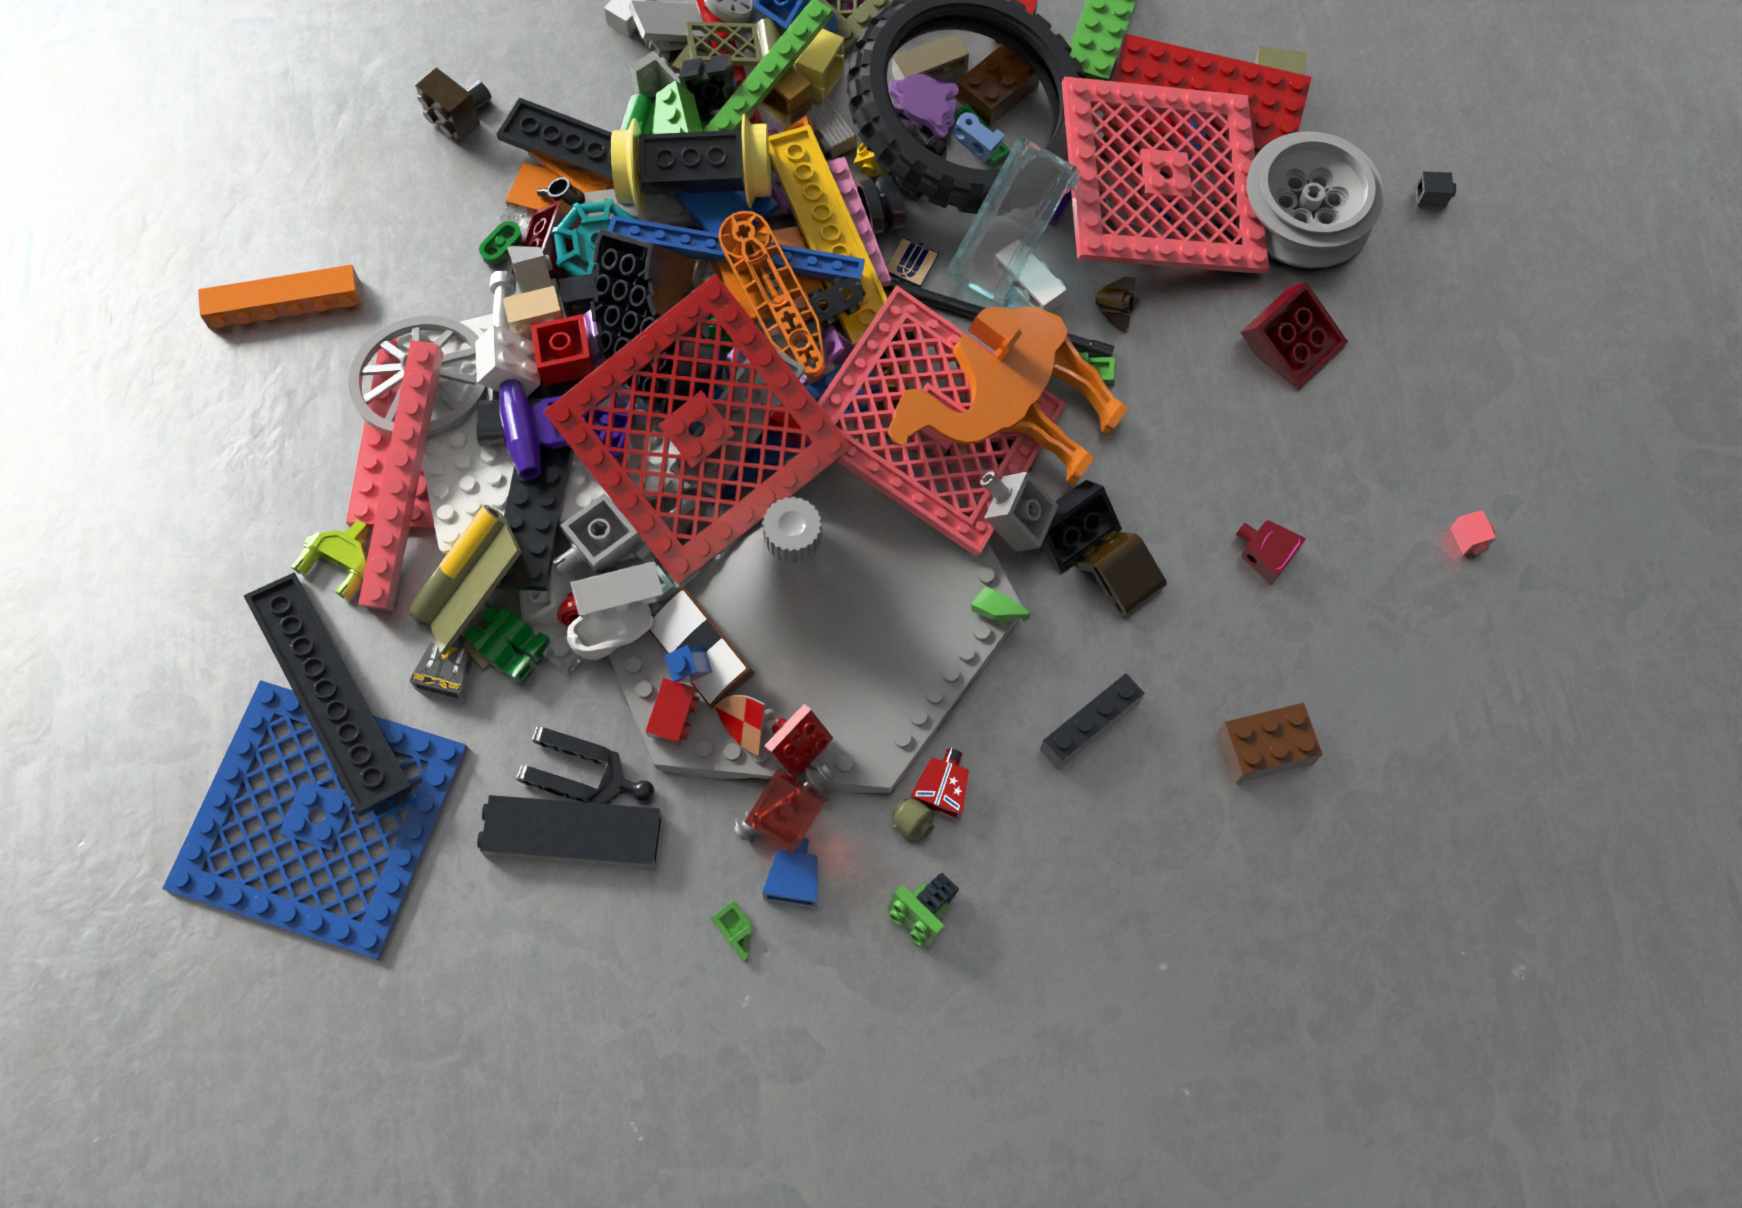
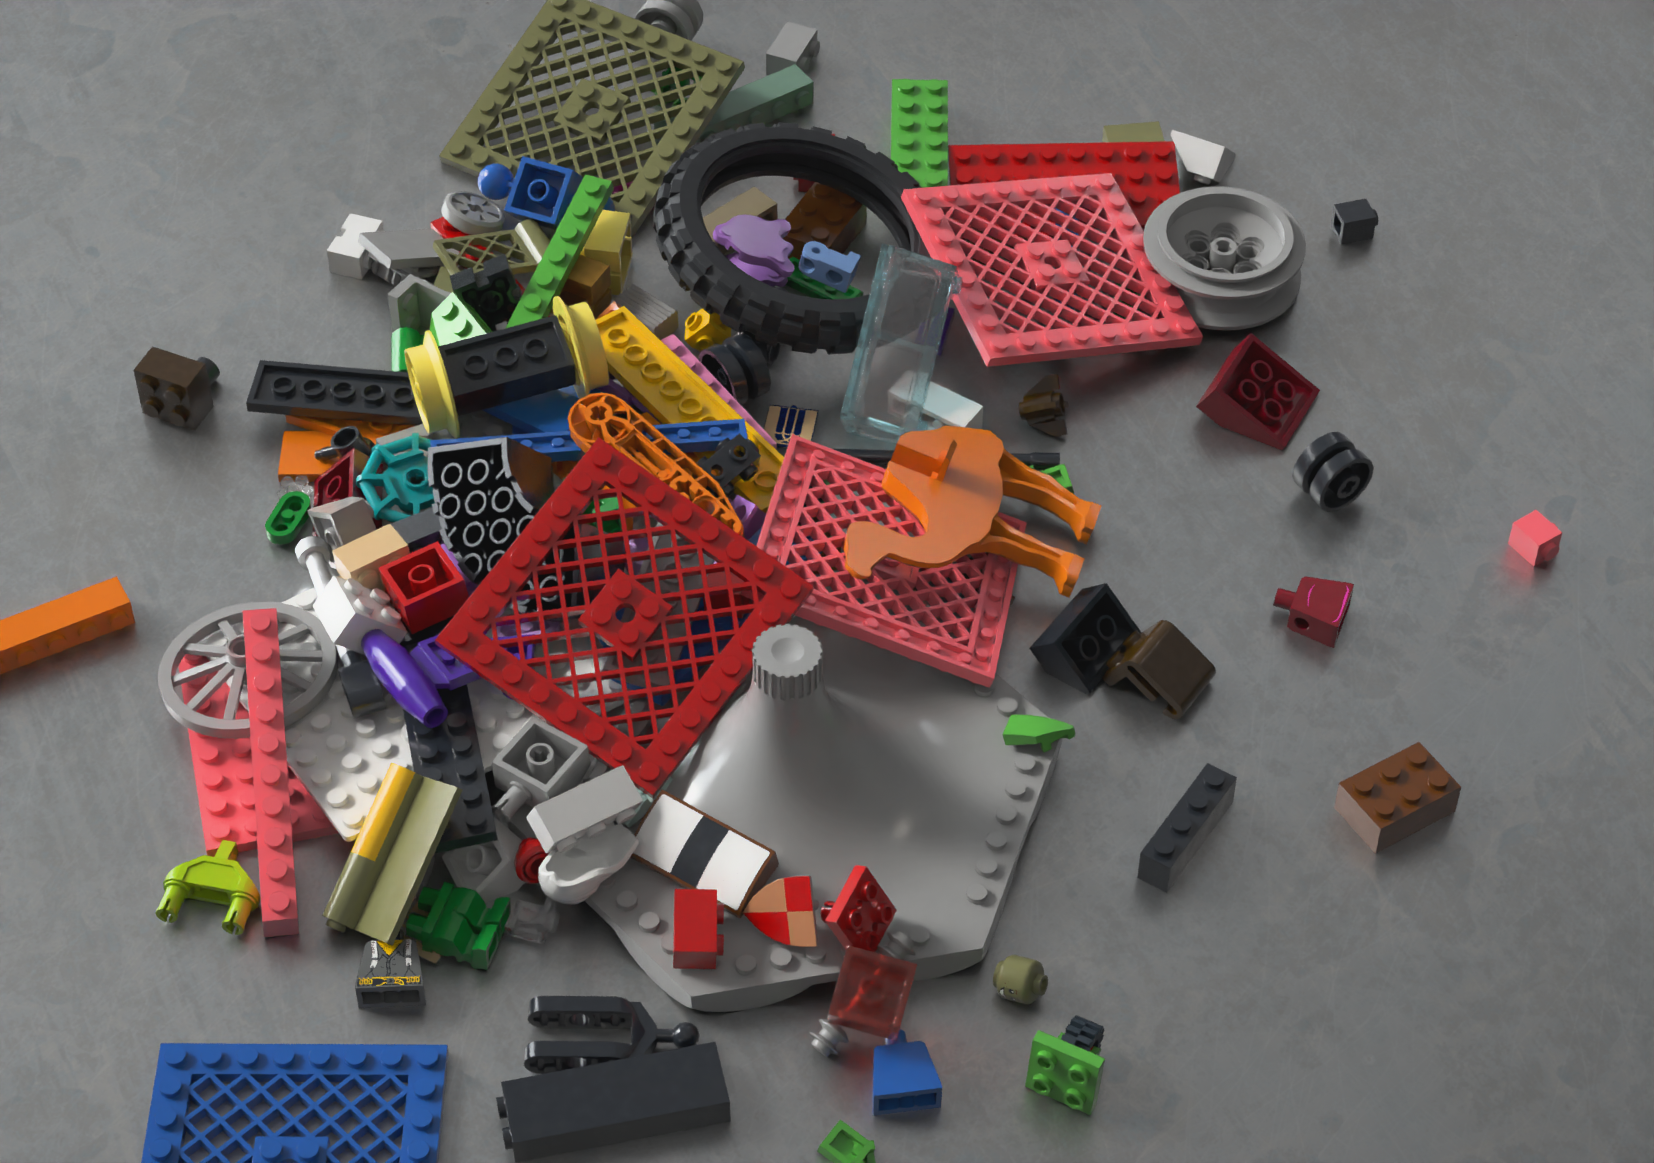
camera: 15 degrees left, 20 degrees down
black plate [243,572,413,817] -> none
blue brick [664,645,712,682] -> none
red torso [910,748,969,820] -> none
light grey brick [980,471,1059,551] -> none
none -> white slope [1171,130,1236,185]
none -> black wheel [1292,432,1374,512]

